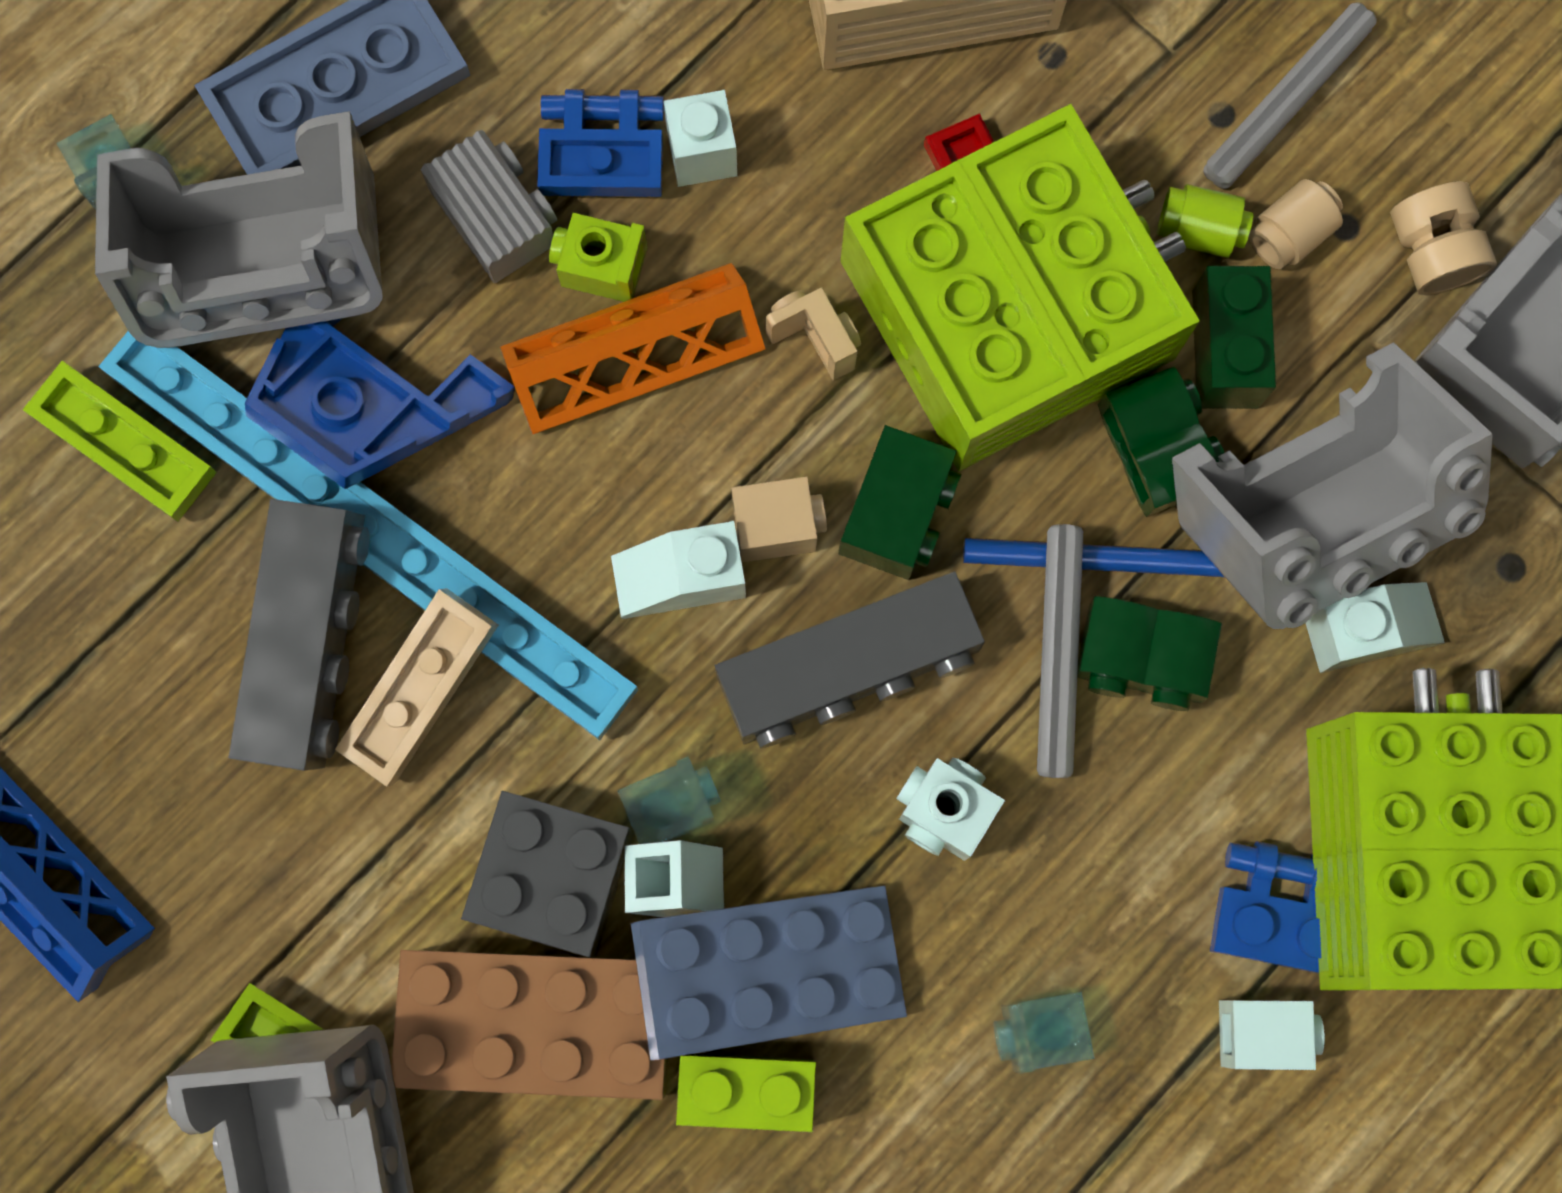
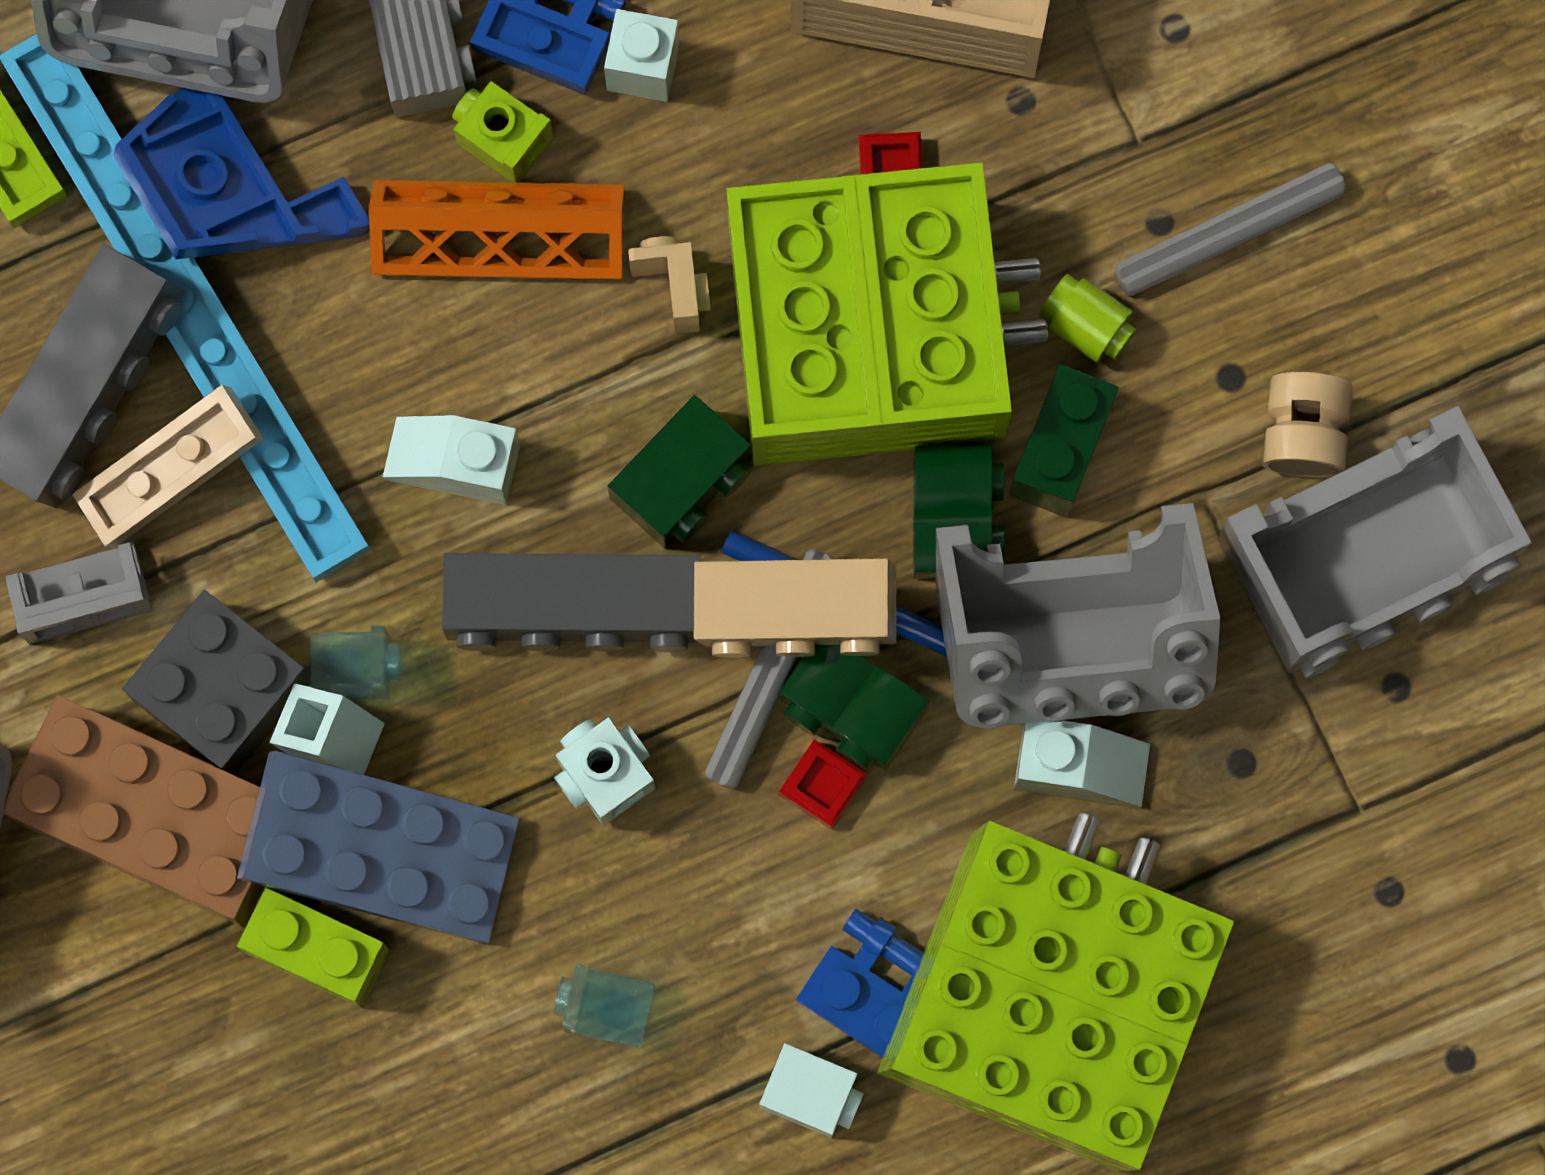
camera: 25 degrees right, 0 degrees up
tan brick [731,477,827,562] -> none
tan brick [1249,179,1343,269] -> none
none -> light grey hinge [6,542,153,645]
none -> tan brick [694,559,896,658]
none -> red tile [778,739,868,830]

